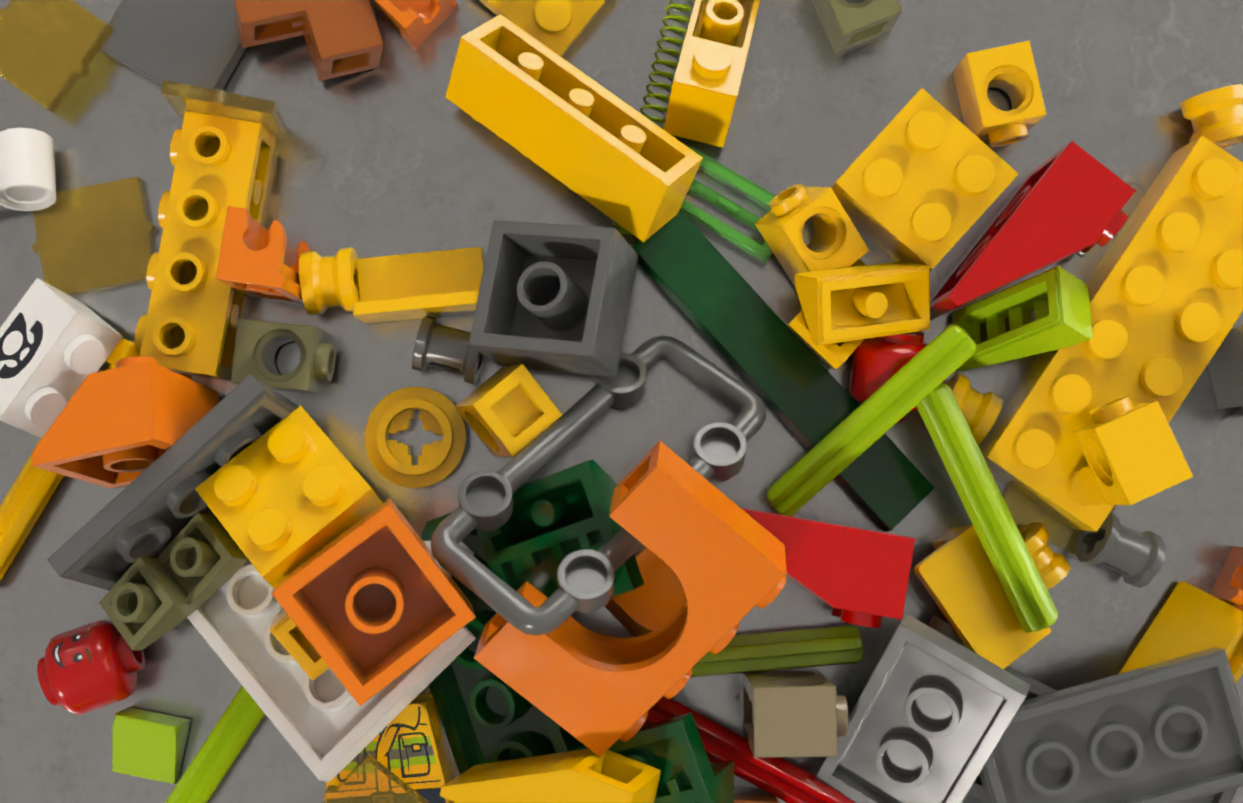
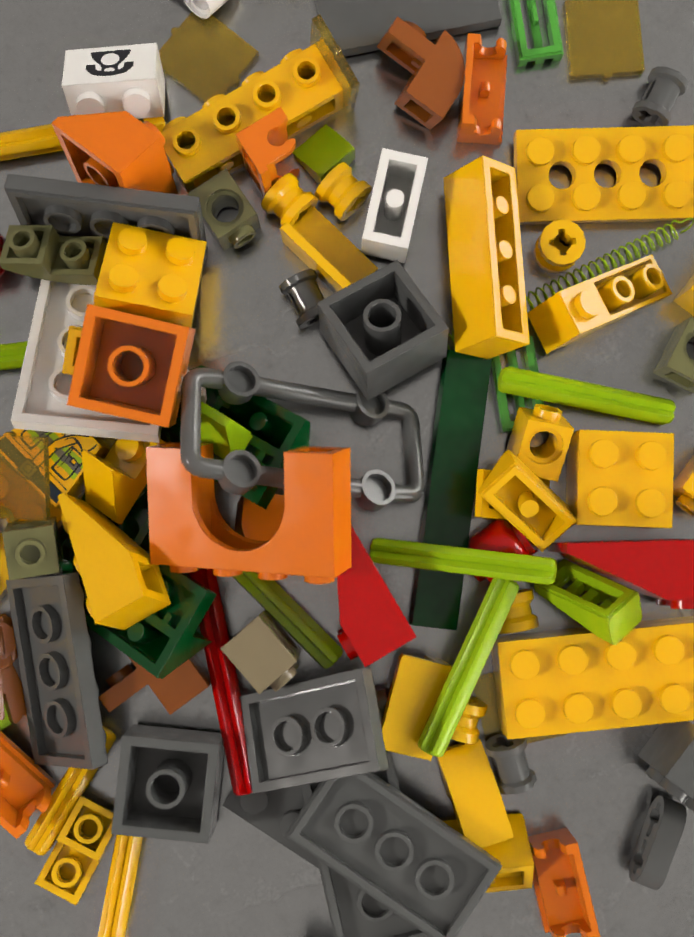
camera: 50 degrees right, 0 degrees up
yellow gear [365,386,468,488] -> none
yellow brick [455,364,562,457] -> none
yellow brick [1073,396,1193,505] -> none
none -> yellow slope [82,439,167,525]
none -> lime slope [201,401,253,459]
none -> lime slope [292,124,355,184]
none -> yellow wheel [315,162,372,221]
none -> white brick [361,148,428,263]
none -> yellow slope [436,739,514,848]
none -> lime axle [497,366,676,425]
none -> yellow wheel [533,219,586,274]

